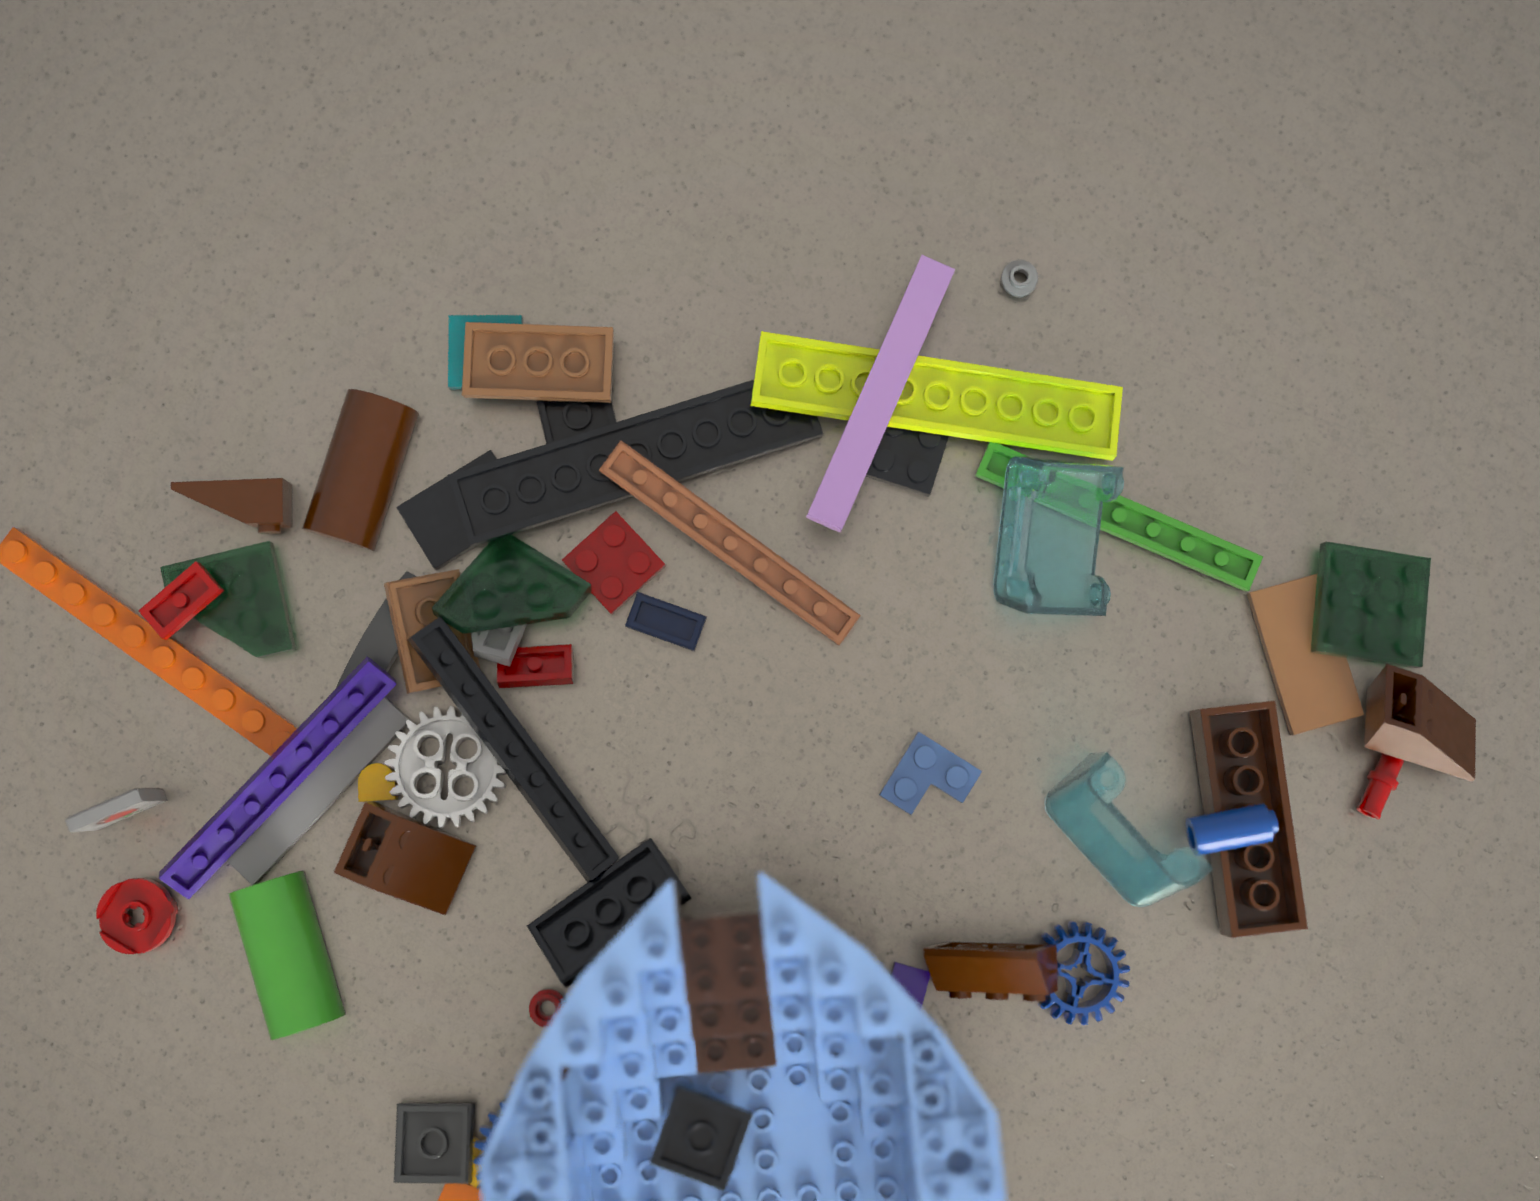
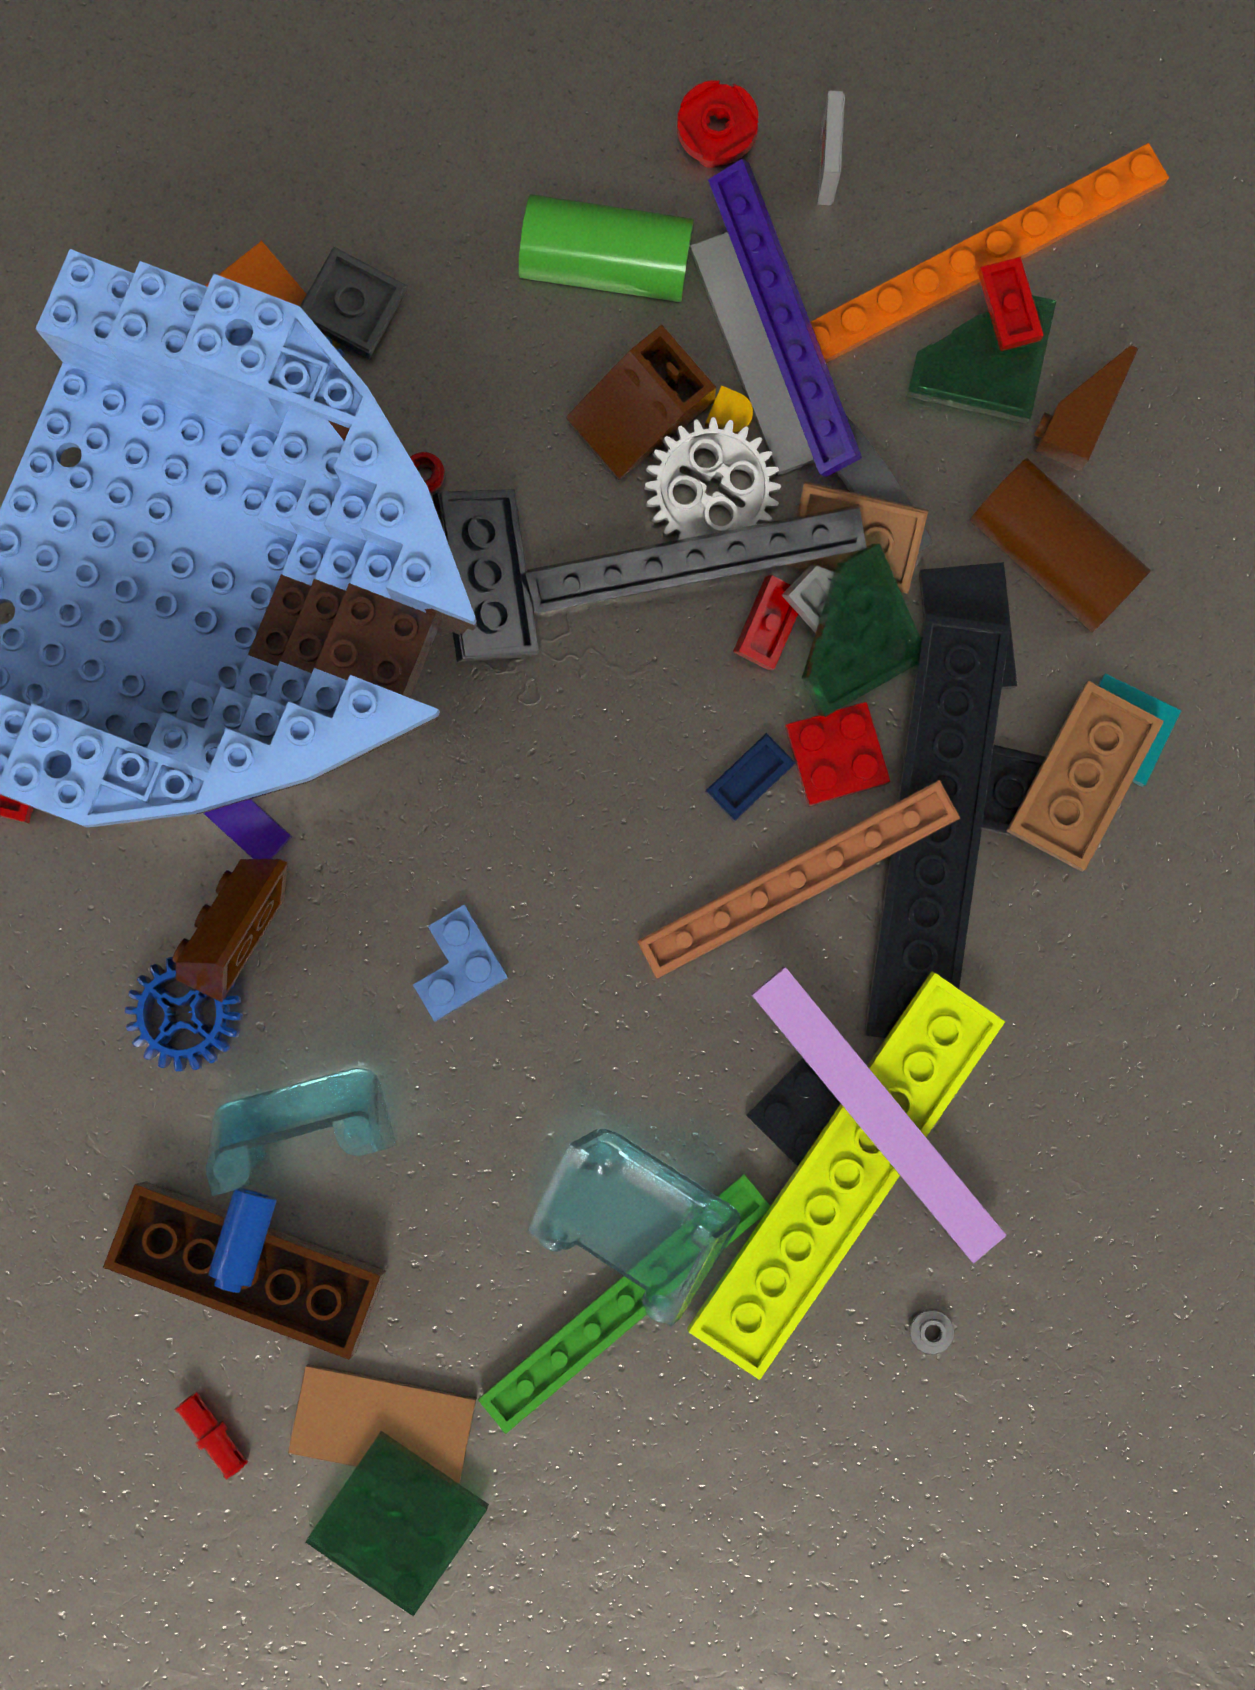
camera: 120 degrees right, 0 degrees up
black plate [650,1084,752,1191] -> none
reddish brown slope [1364,664,1476,782] -> none

